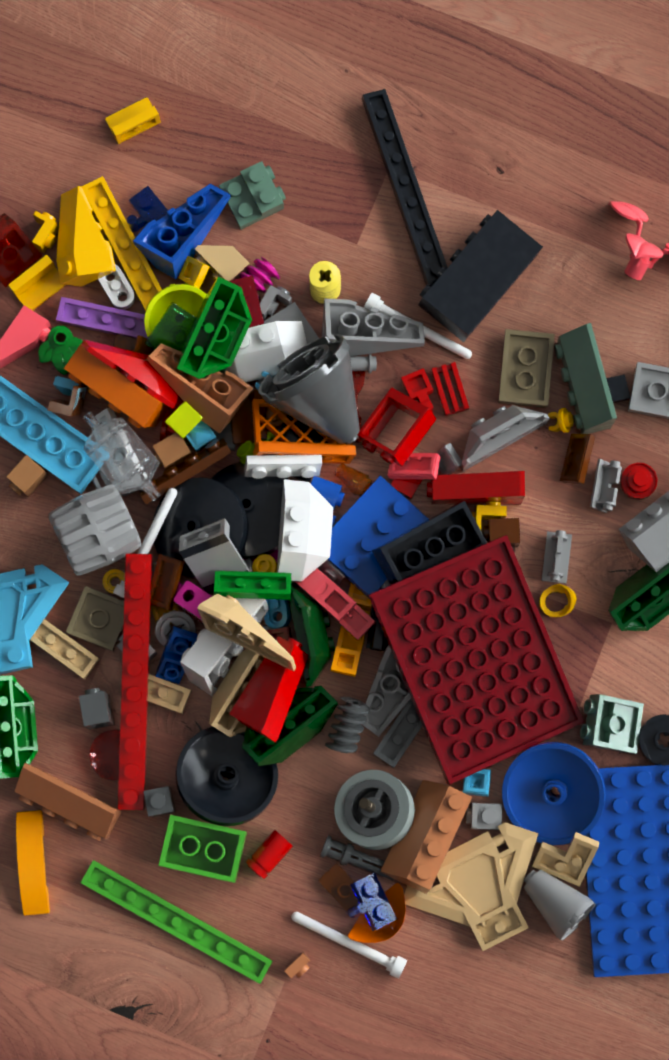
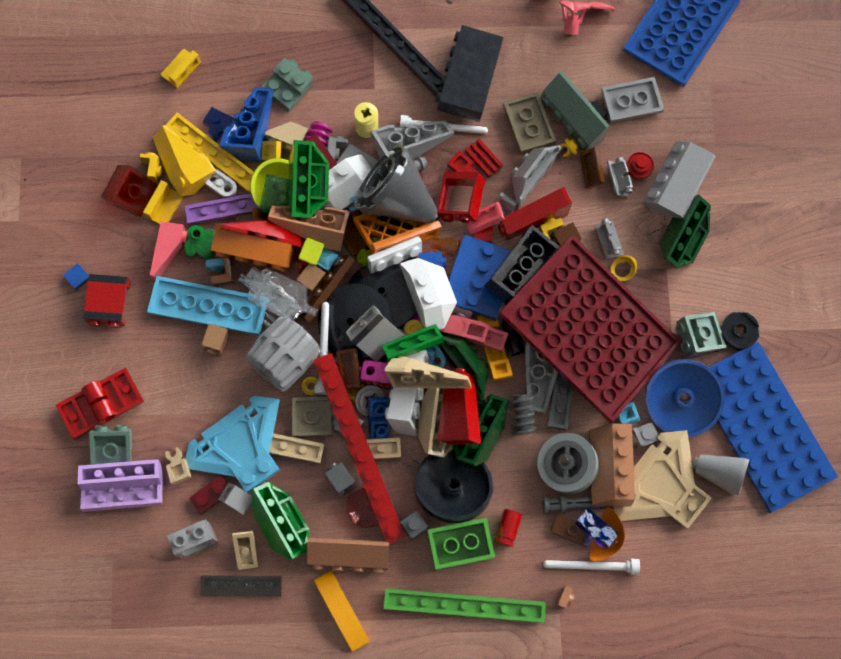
camera: 30 degrees left, 5 degrees down
tan plate [532,832,600,887] -> none

